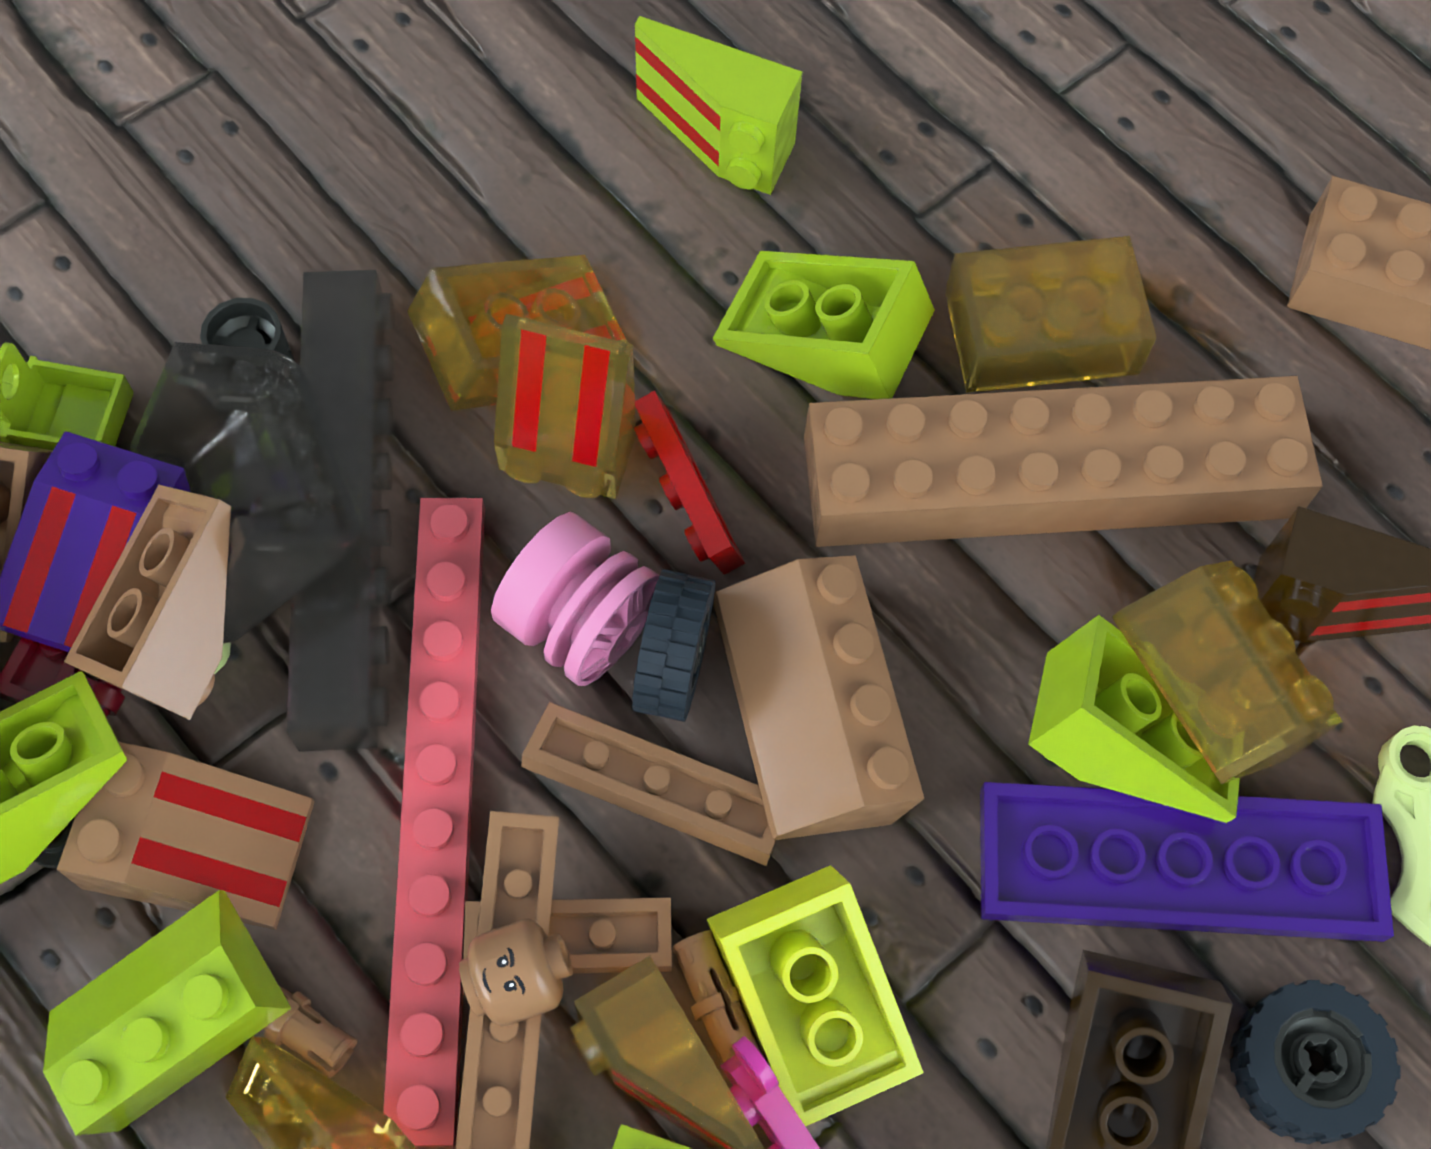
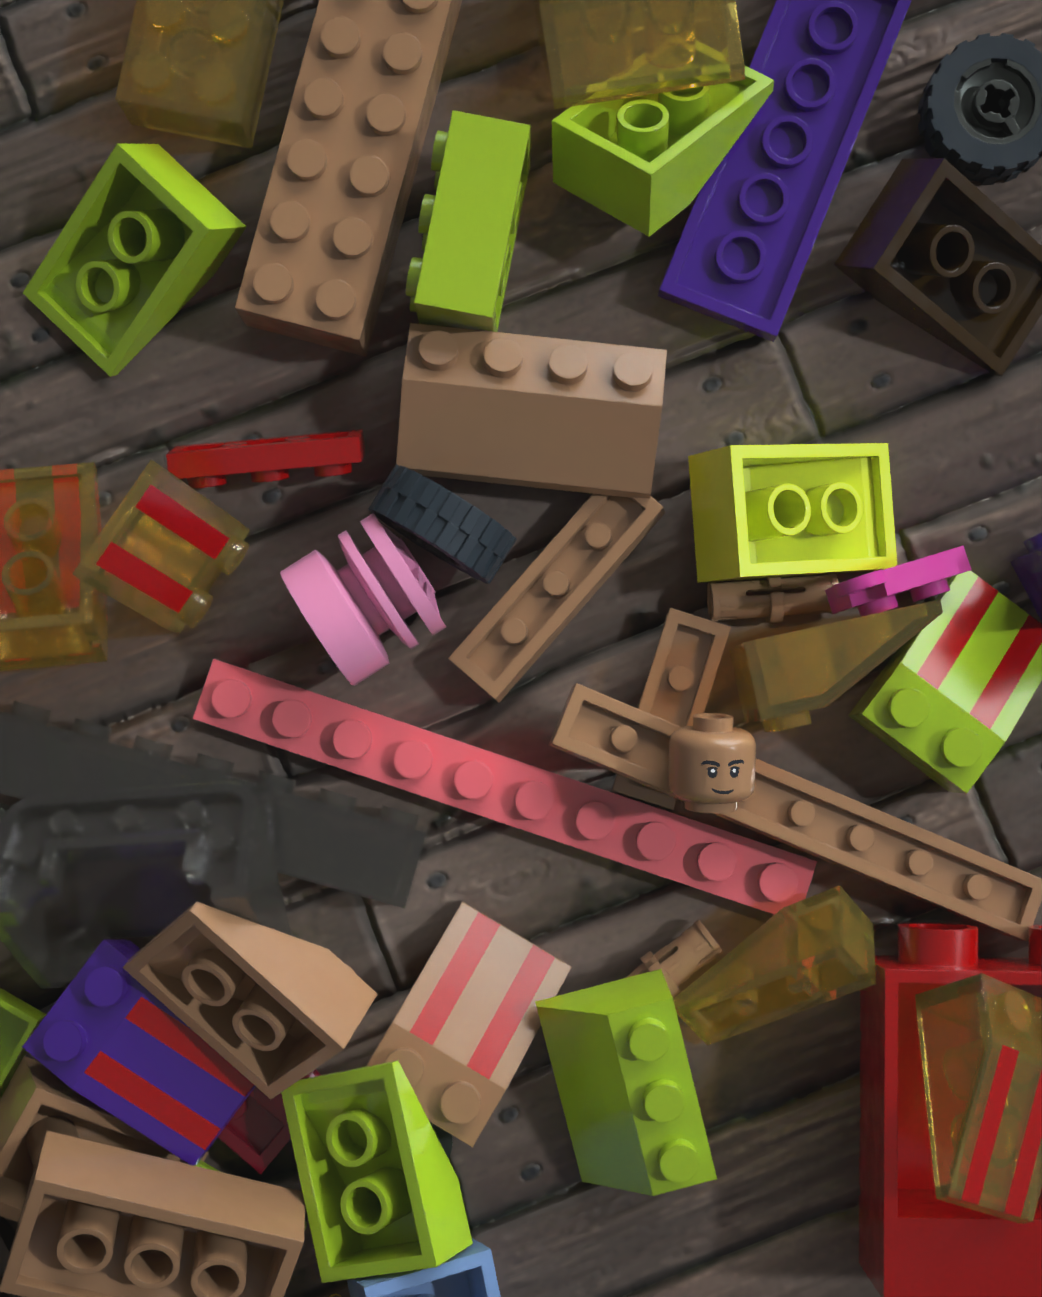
camera: 65 degrees left, 20 degrees up
none -> lime brick [406,110,530,332]

